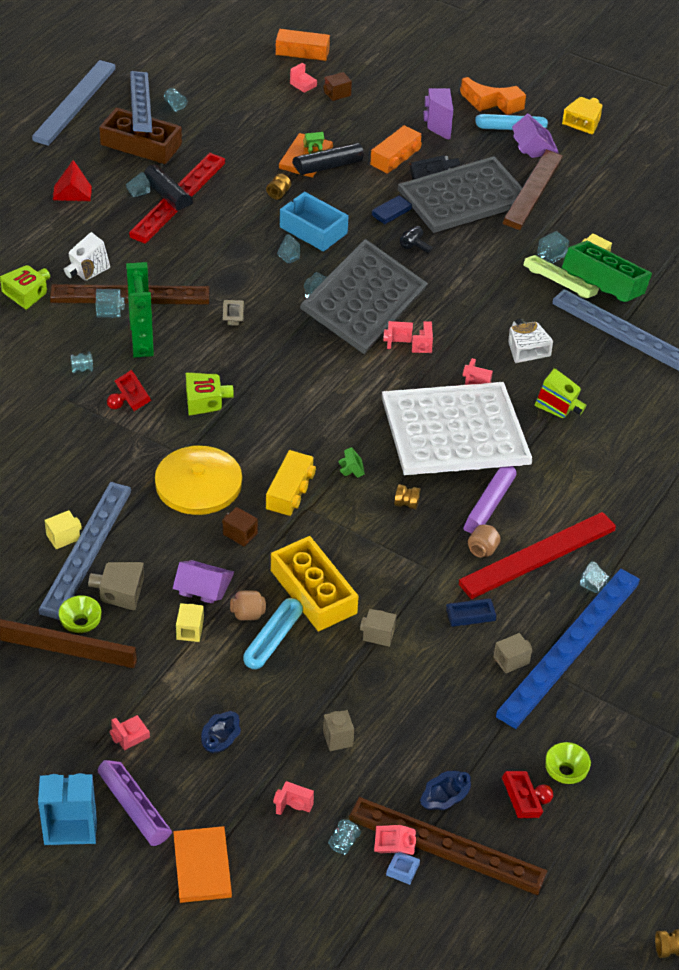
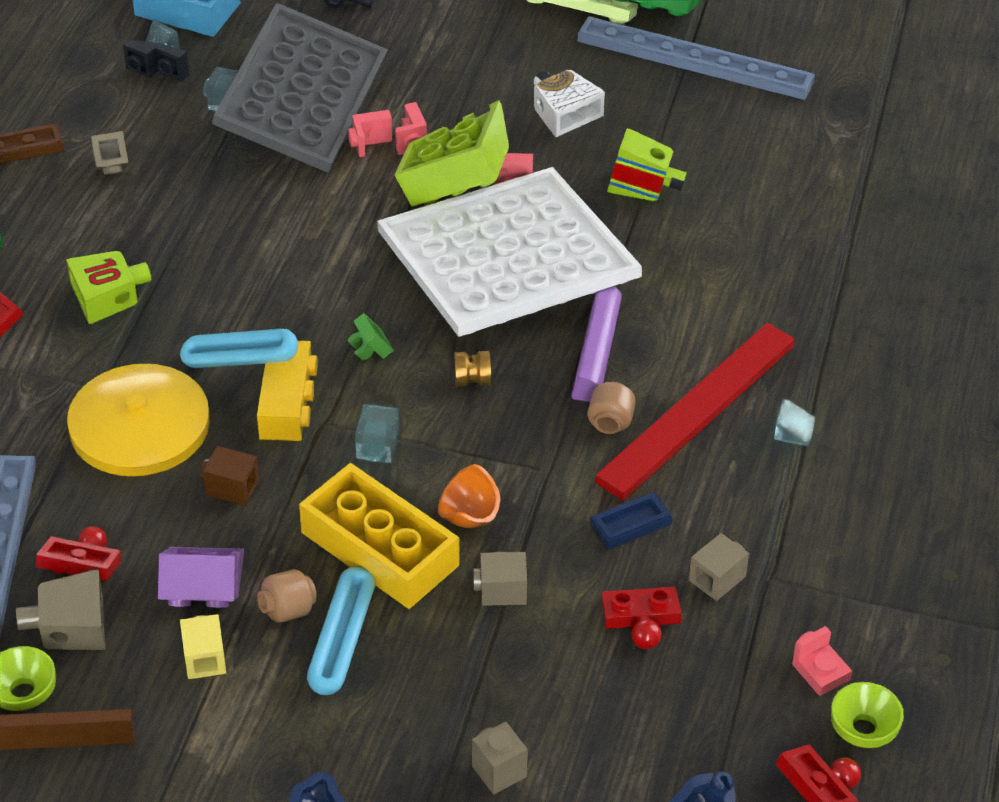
camera: 15 degrees left, 0 degrees up
blue plate [496,568,640,729] -> none
none -> red plate [36,526,121,582]
none -> black slope [123,41,189,81]
none -> medium azure piece [180,329,298,368]
none -> clear light blue brick [355,404,400,463]
none -> lime wedge [395,100,509,207]
none -> orange helmet [438,464,500,528]
none -> red plate [601,587,682,650]
none -> coral bracket [792,626,852,696]

